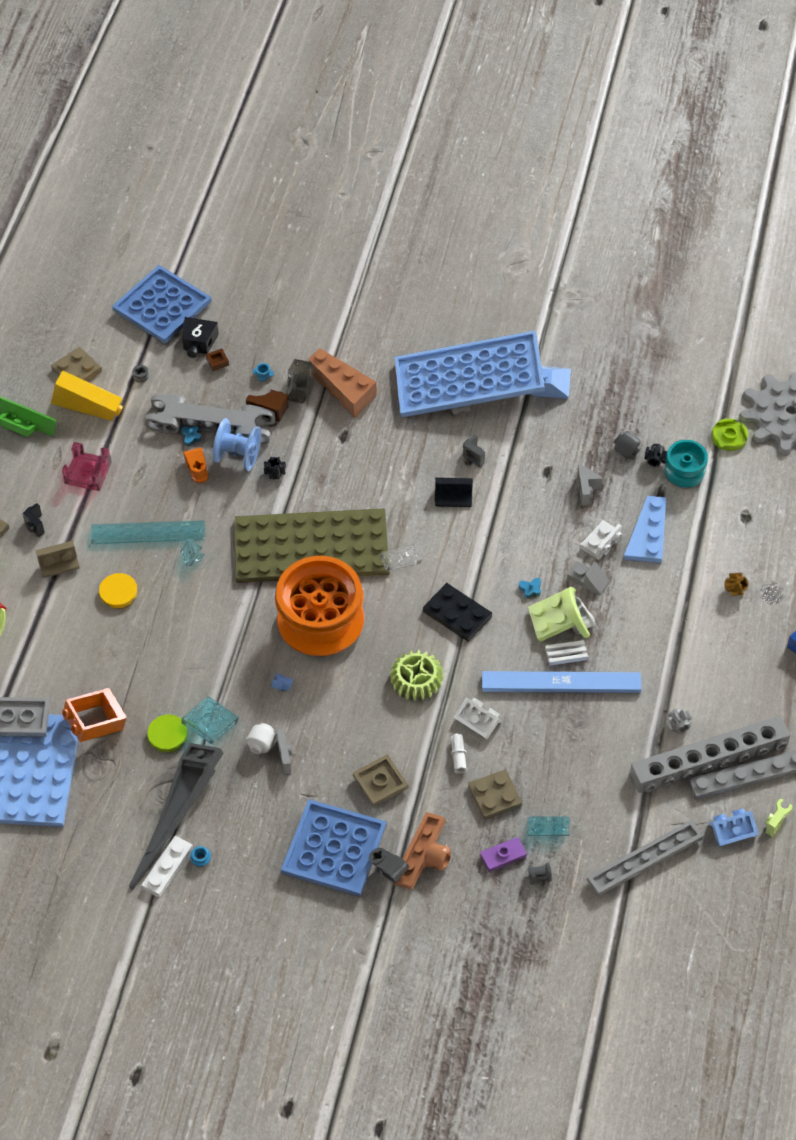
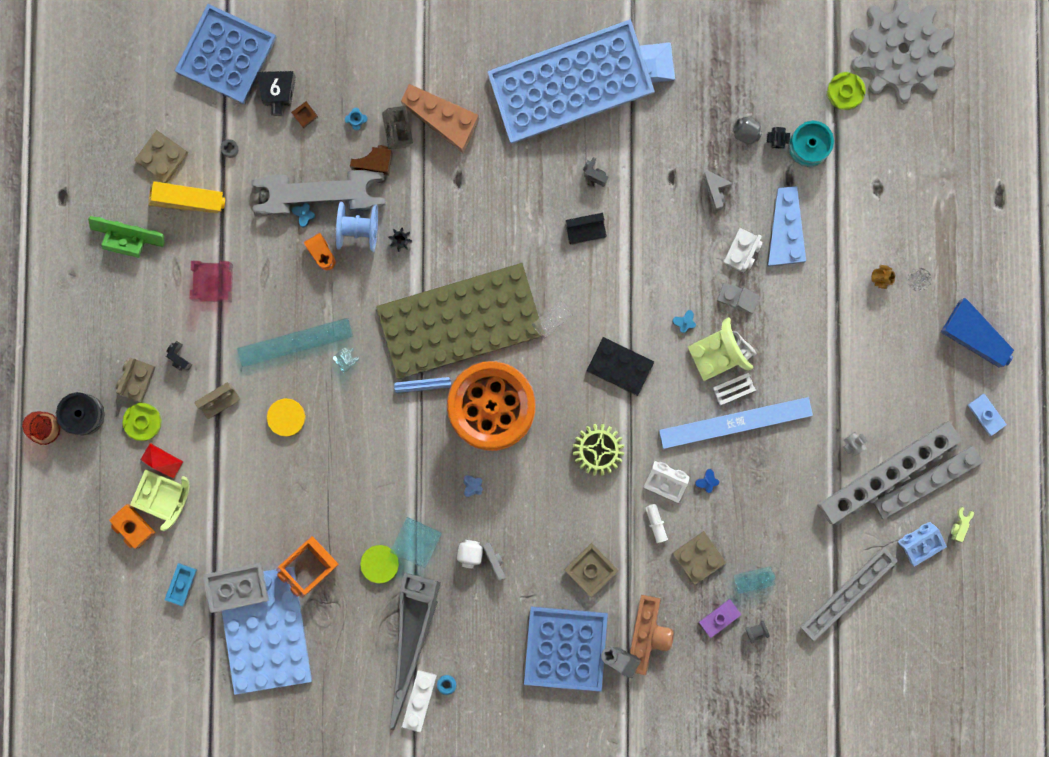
camera: 15 degrees left, 30 degrees up
none -> light blue axle [394,377,451,393]
none -> blue piece [695,469,719,493]

